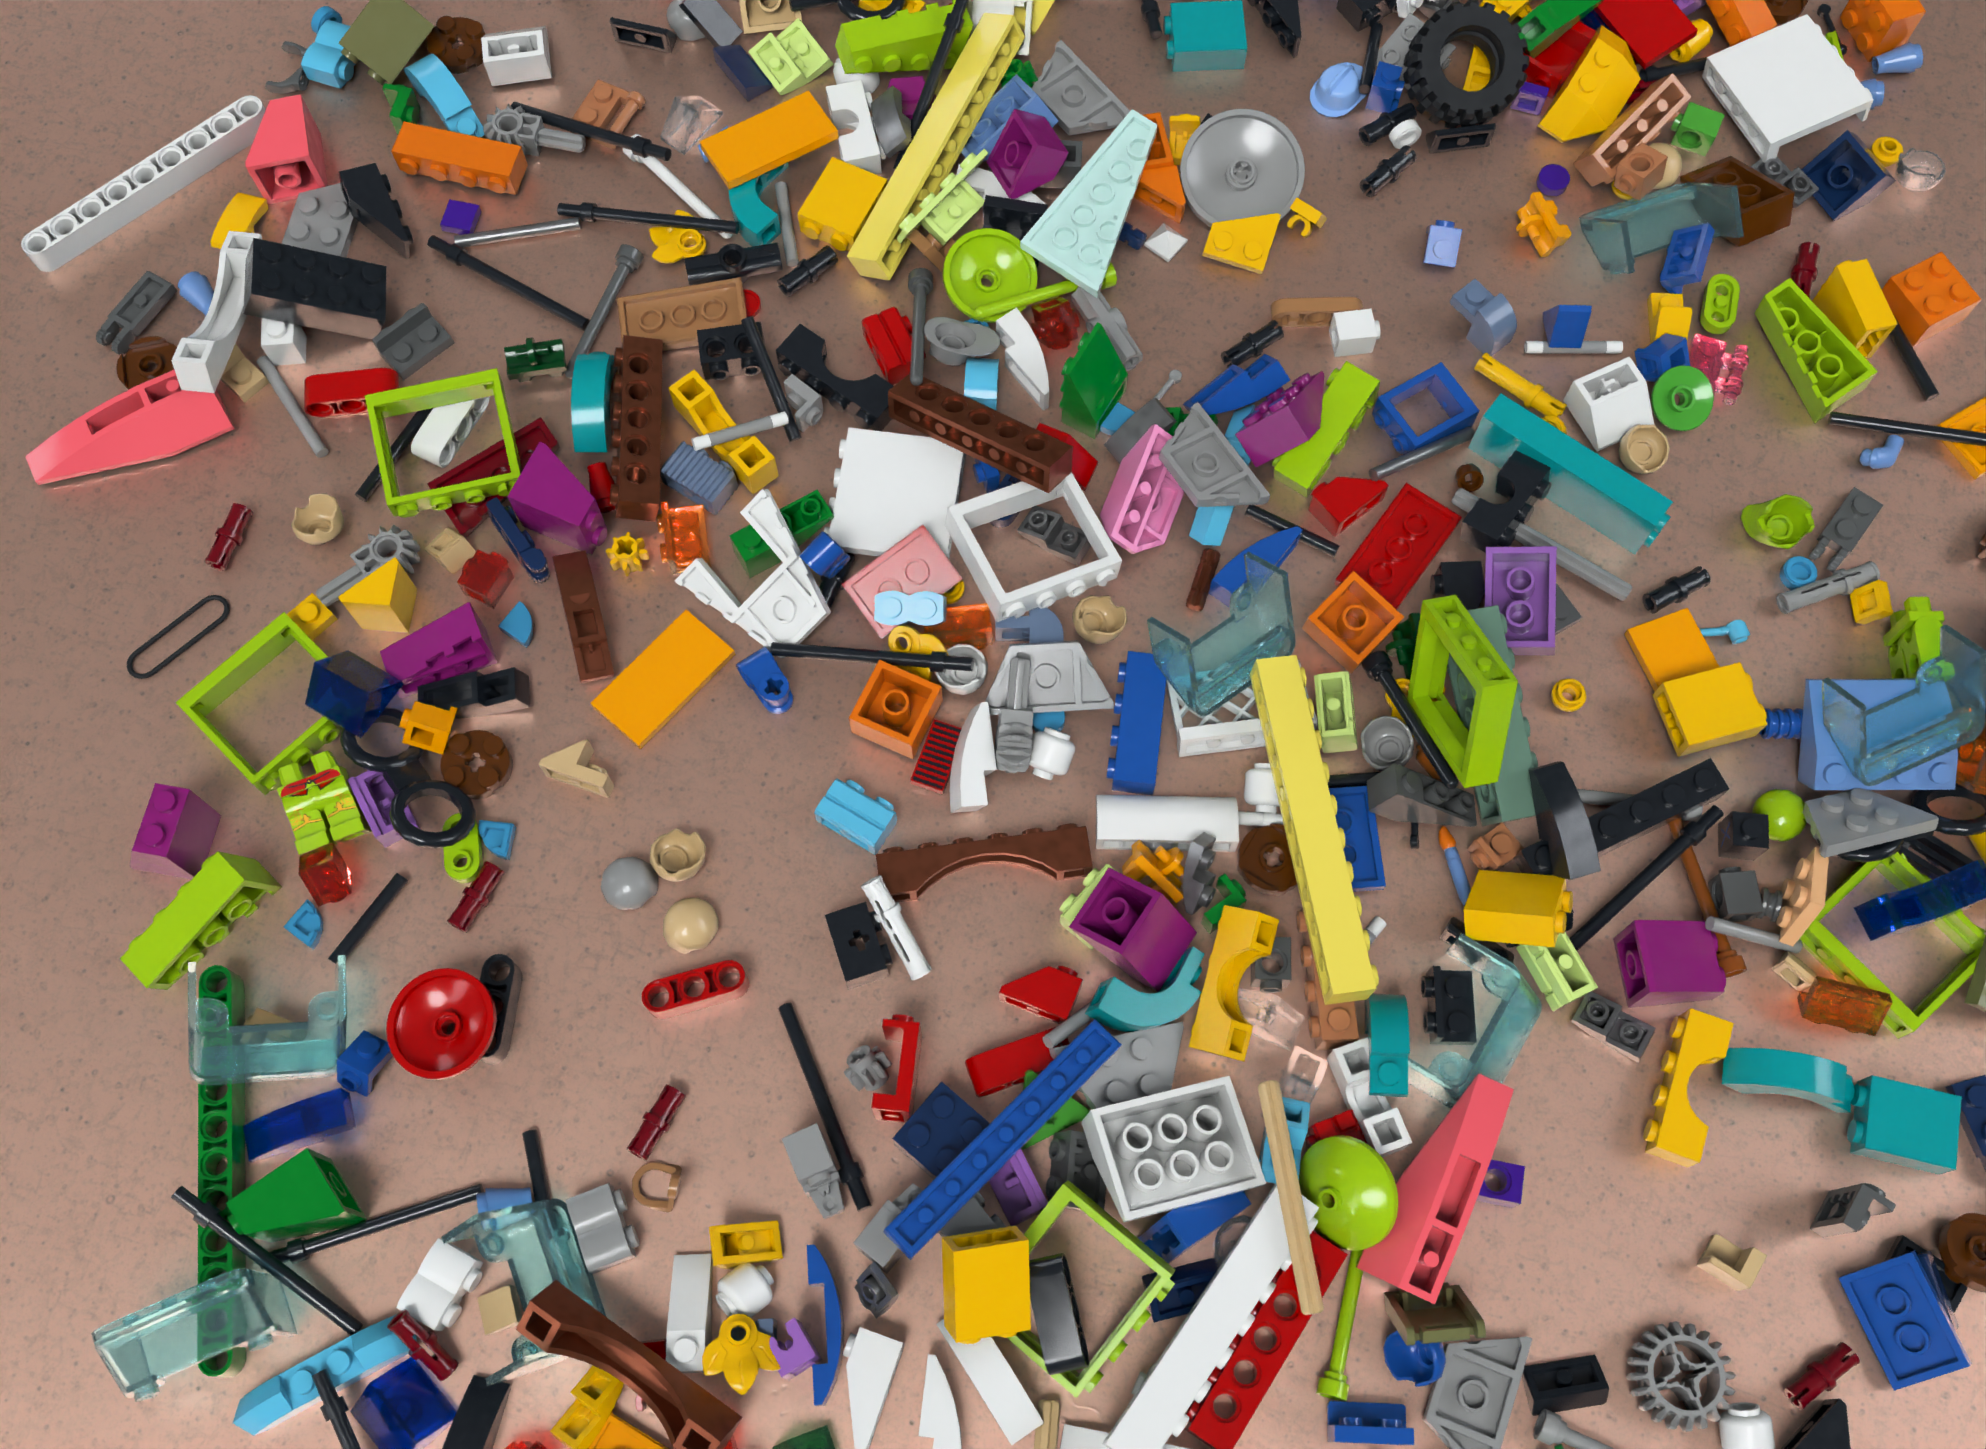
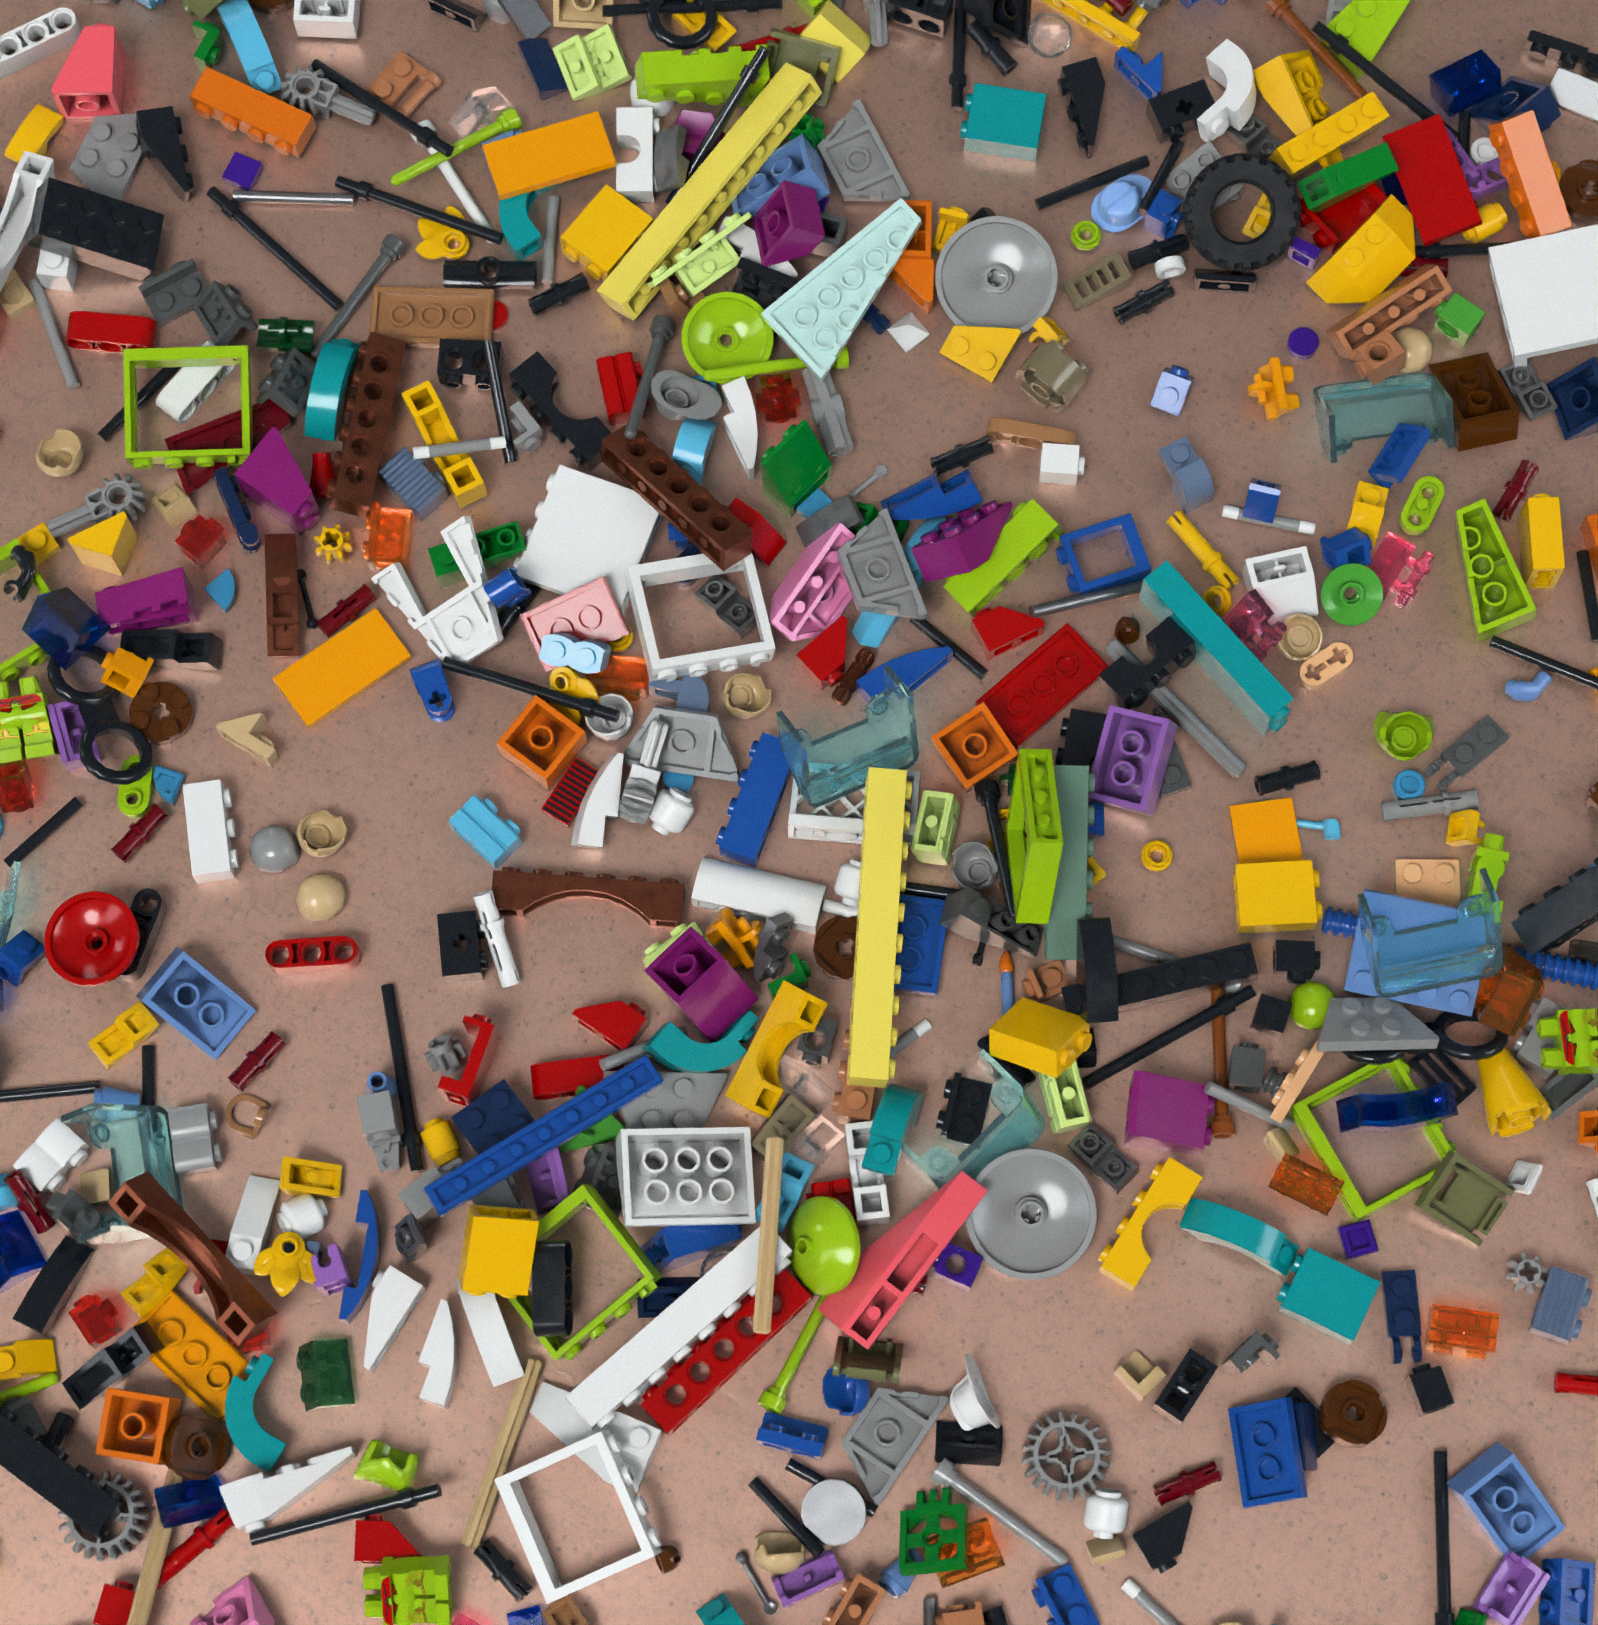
camera: 15 degrees right, 5 degrees up
none -> black piece [4,545,36,603]
none -> dark grey hips [46,1189,104,1244]
none -> yellow slope [88,1001,160,1070]
none -> medium blue slope [136,947,256,1060]
none -> white brick [182,779,239,884]
none -> dark grey bracket [192,280,258,346]
none -> dark grey bracket [256,347,316,417]
none -> black hinge [297,569,318,629]
none -> dark red pin [316,584,377,638]
none -> medium blue cone [365,1071,397,1098]
none -> lime piece [391,106,522,186]
none -> yellow brick [420,1117,462,1168]
none -> dark tan hinge [751,1094,816,1161]
none -> red slope [796,615,847,691]
none -> white piece [950,1354,1000,1431]
none -> light grey dish [966,1148,1097,1280]
none -> dark tan brick [1015,340,1089,413]
none -> black bar [1035,155,1150,211]
none -> dark tan slope [1063,253,1132,311]
none -> lime plate [1071,221,1101,251]
none -> black brick [1152,1348,1218,1427]
none -> clear pink plate [1222,589,1287,662]
none -> black brick [1273,940,1320,984]
none -> light nougat beam [1298,642,1353,690]
none -> dark purple tile [1337,1219,1379,1260]
none -> light nougat plate [1394,859,1461,908]

